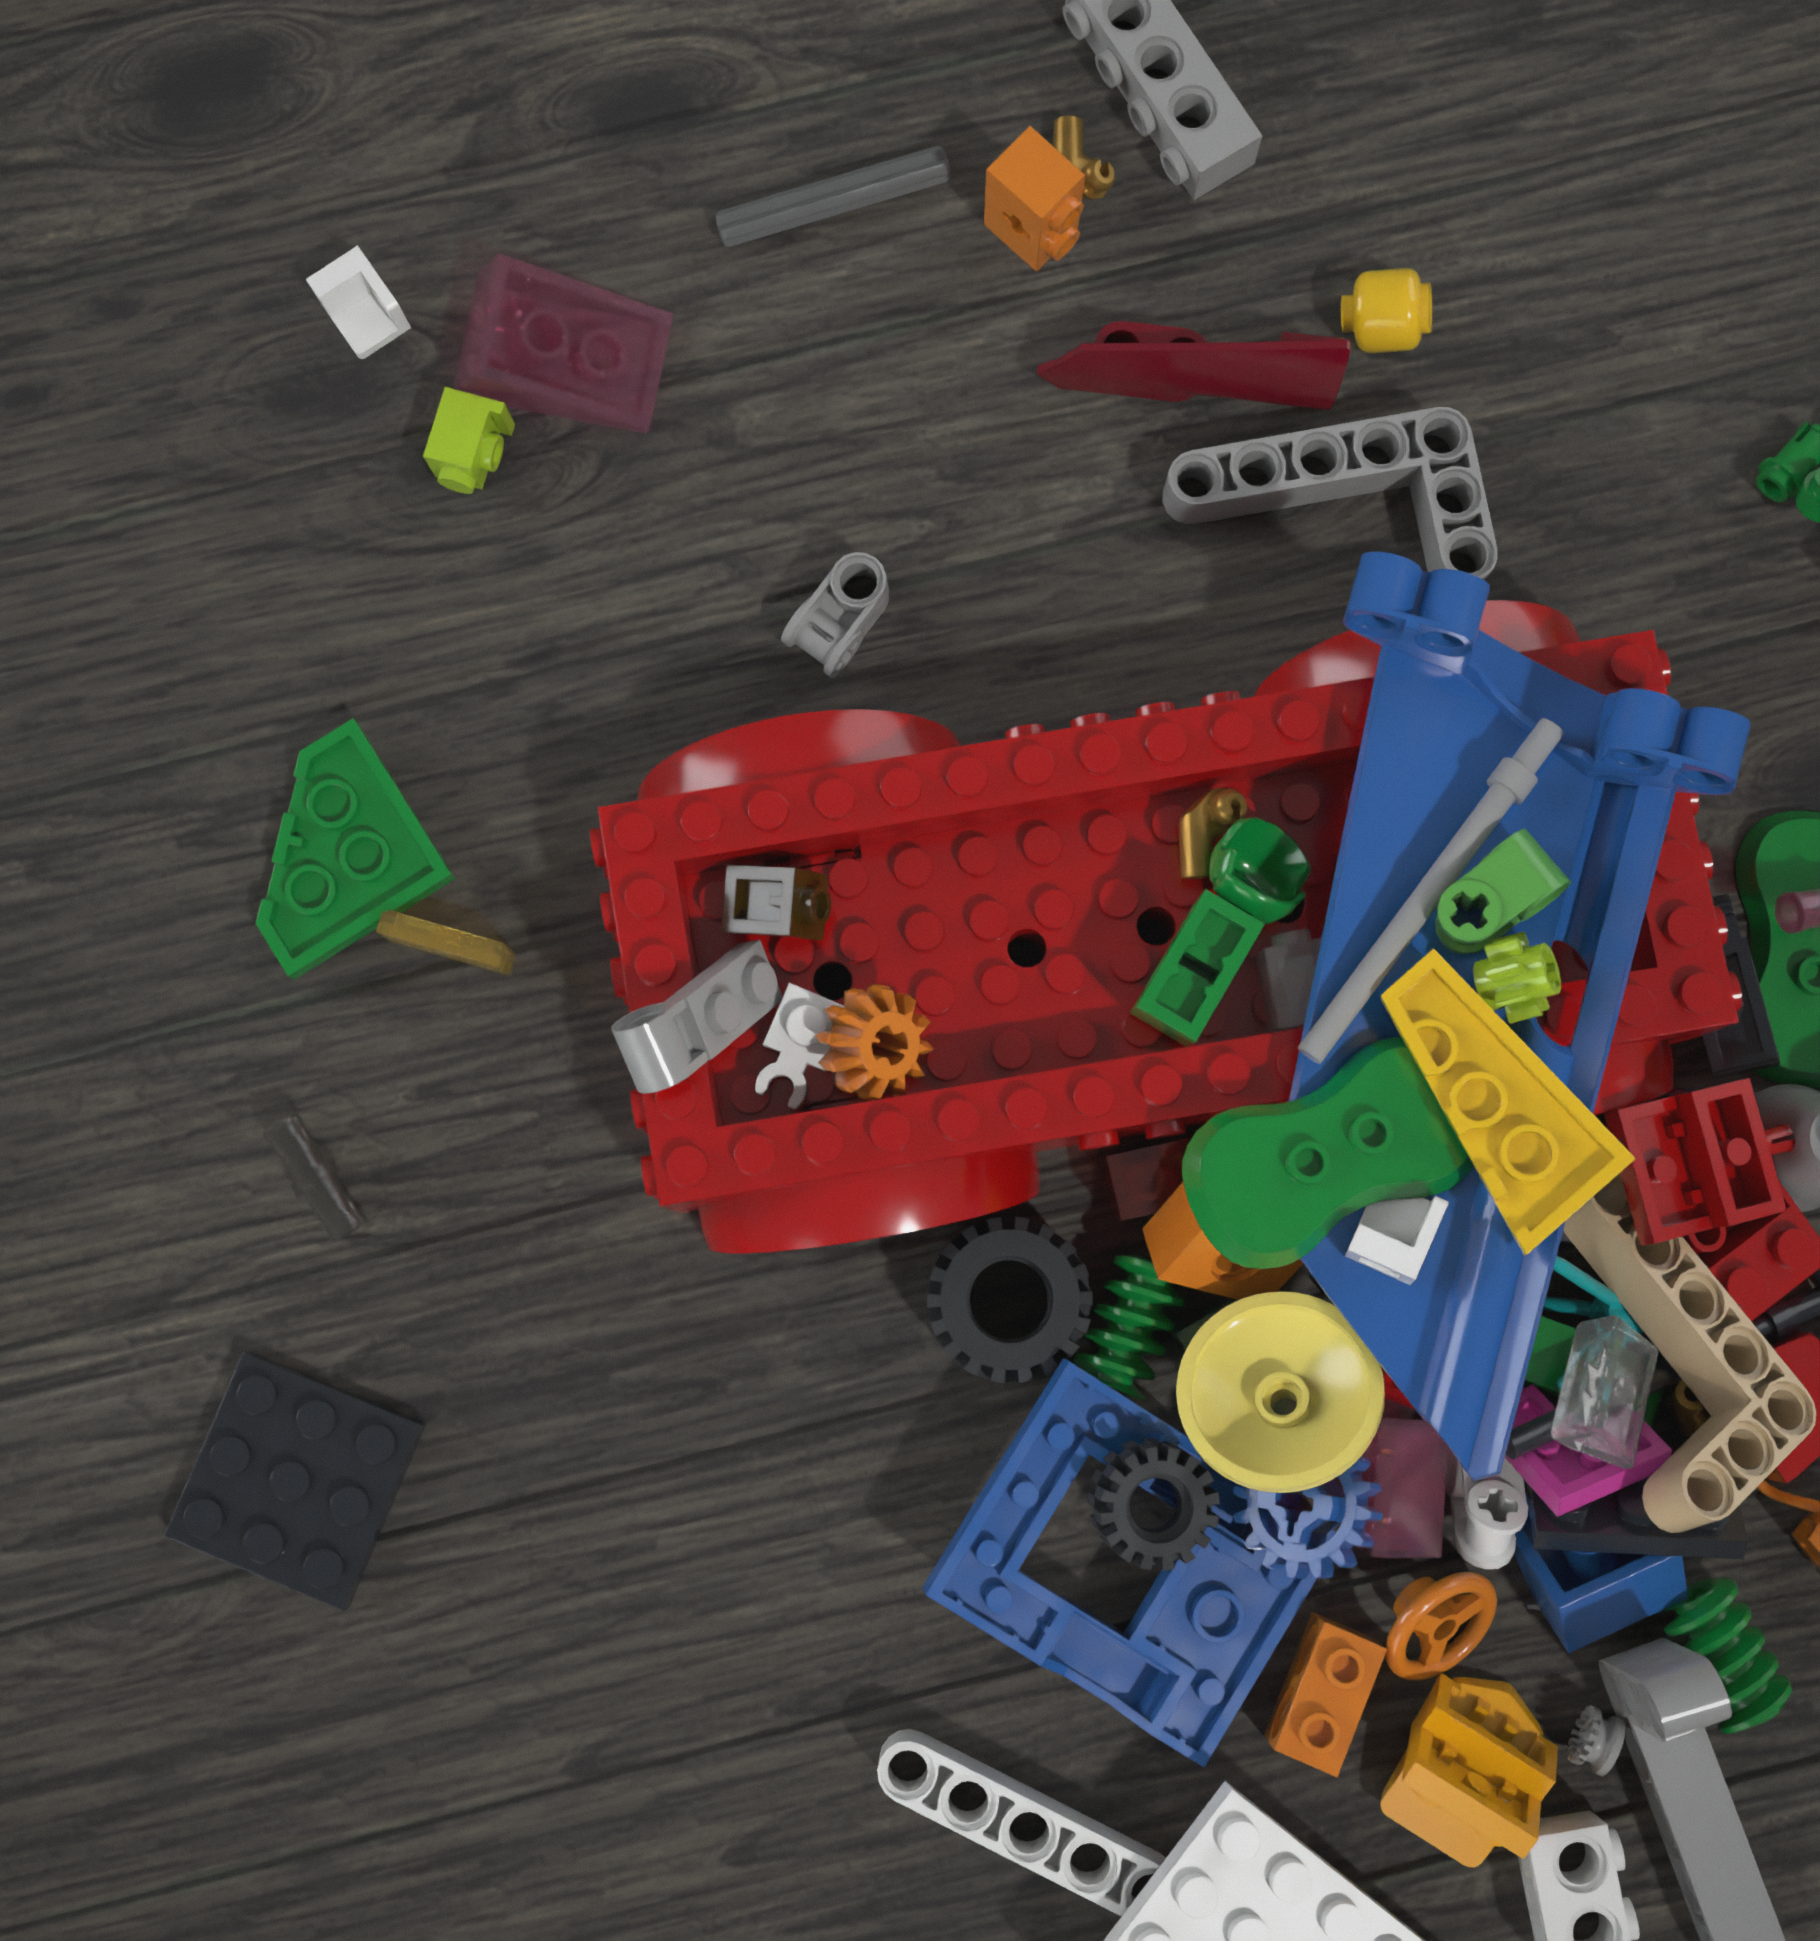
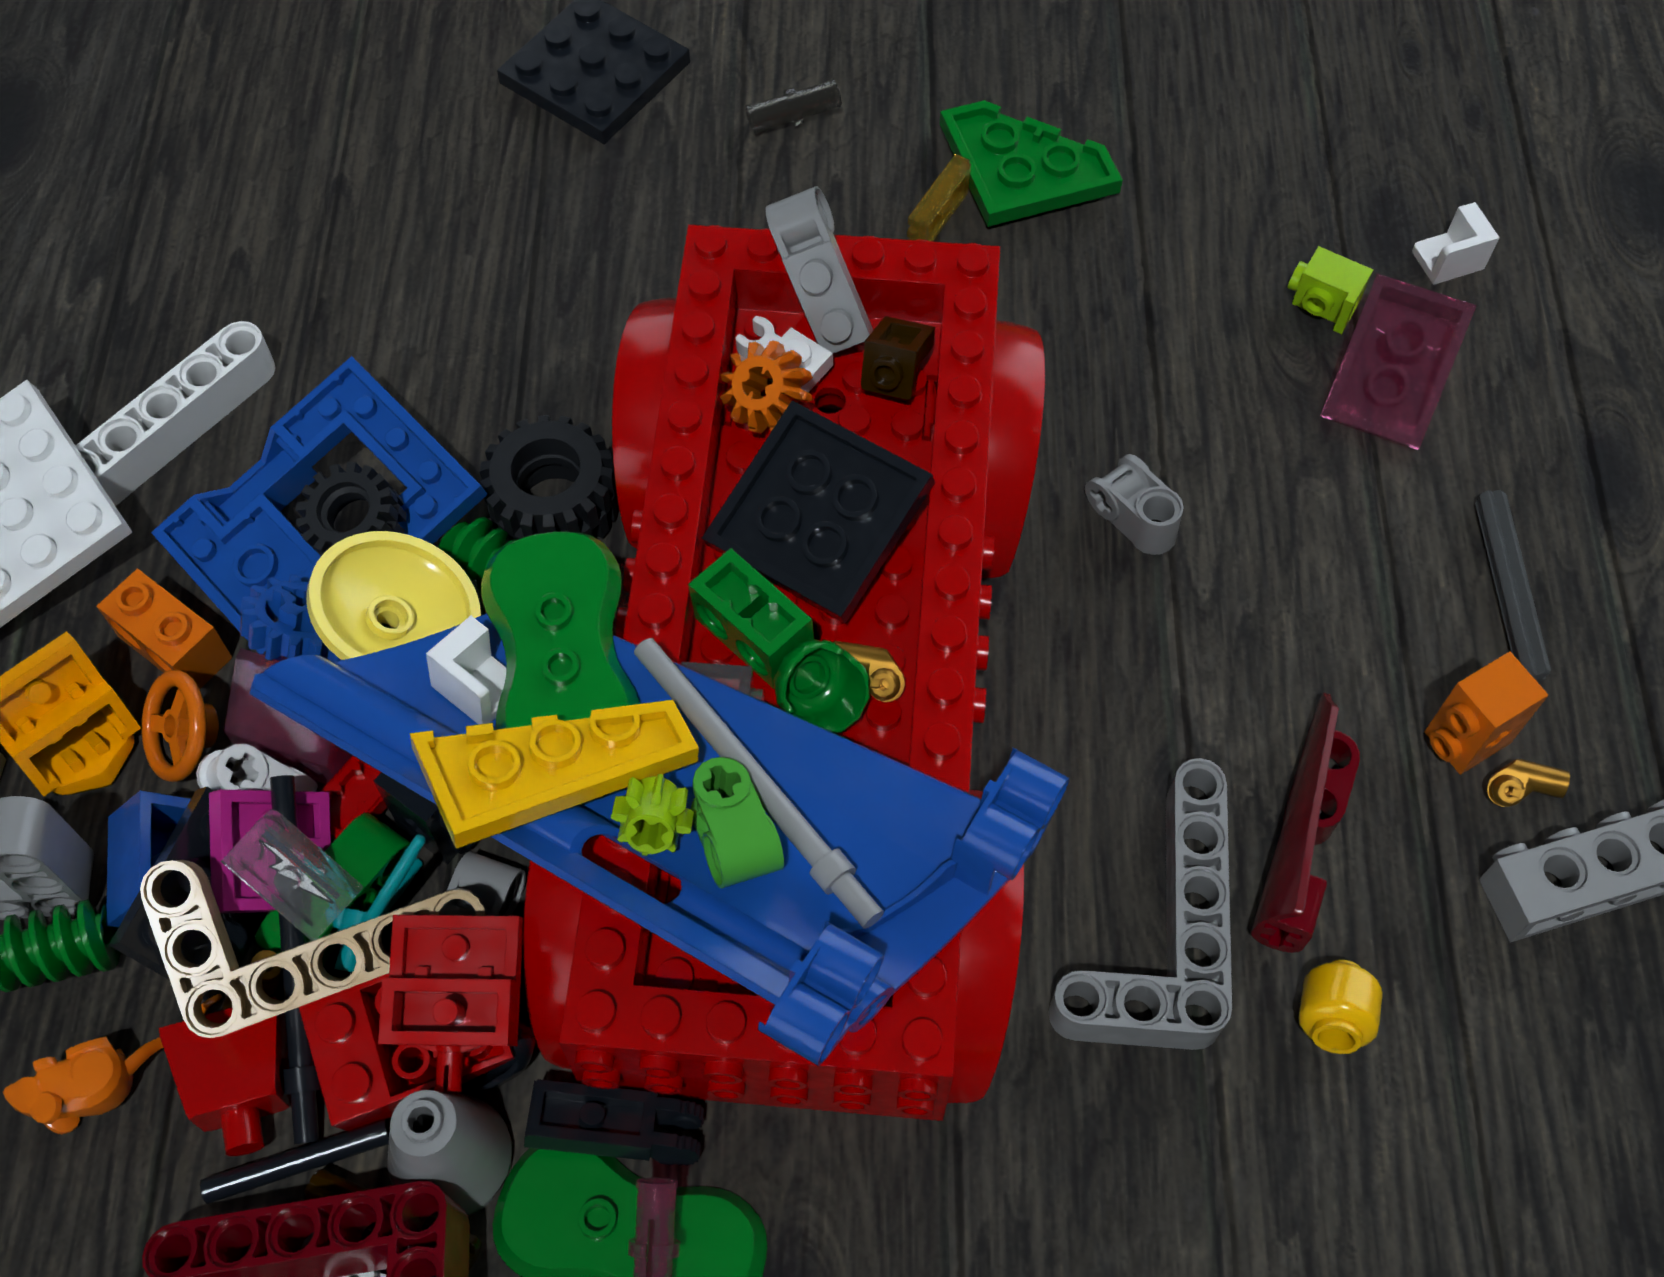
camera: 100 degrees right, 20 degrees down
none -> black plate [702,401,935,623]

